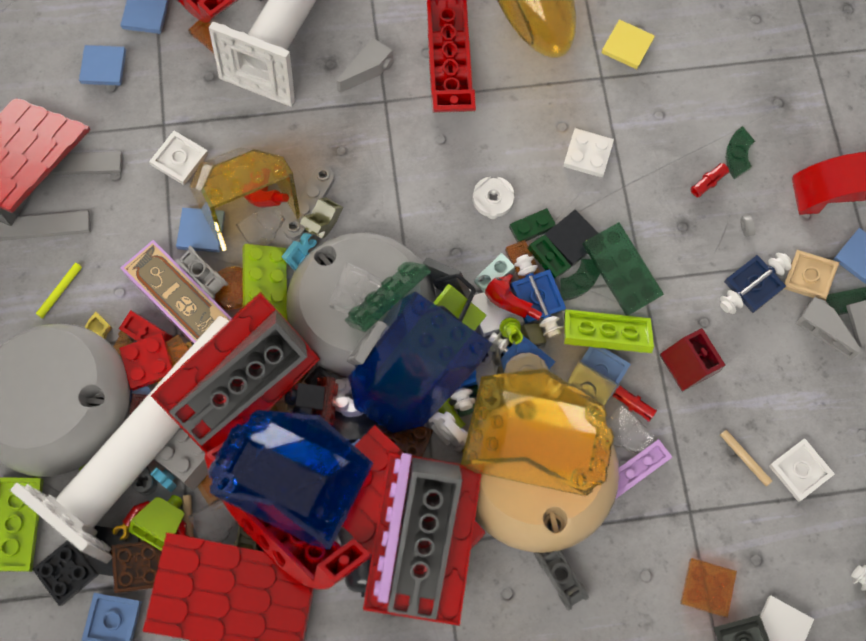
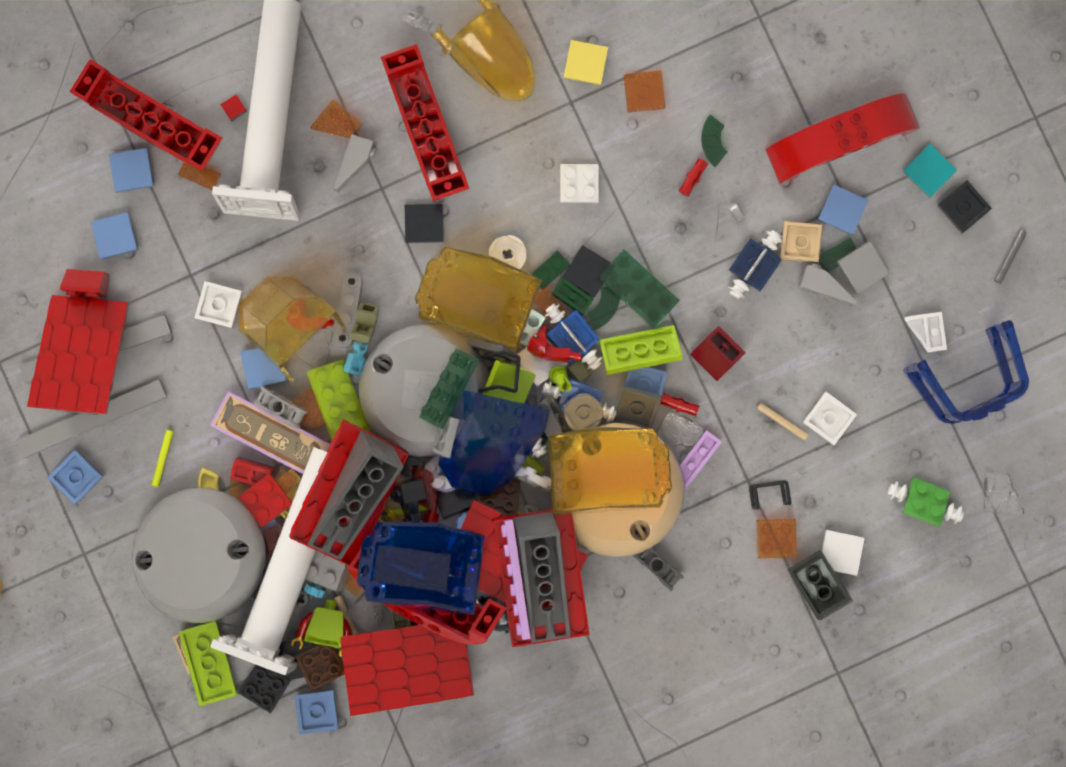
camera: 20 degrees left, 15 degrees up
none -> red slope [60,269,109,299]
none -> clear orange wing [310,99,363,139]
none -> black tile [404,204,444,243]
none -> clear yellow windscreen [415,247,542,352]
none -> clear orange tile [623,71,665,113]
none -> black piece [749,480,791,510]

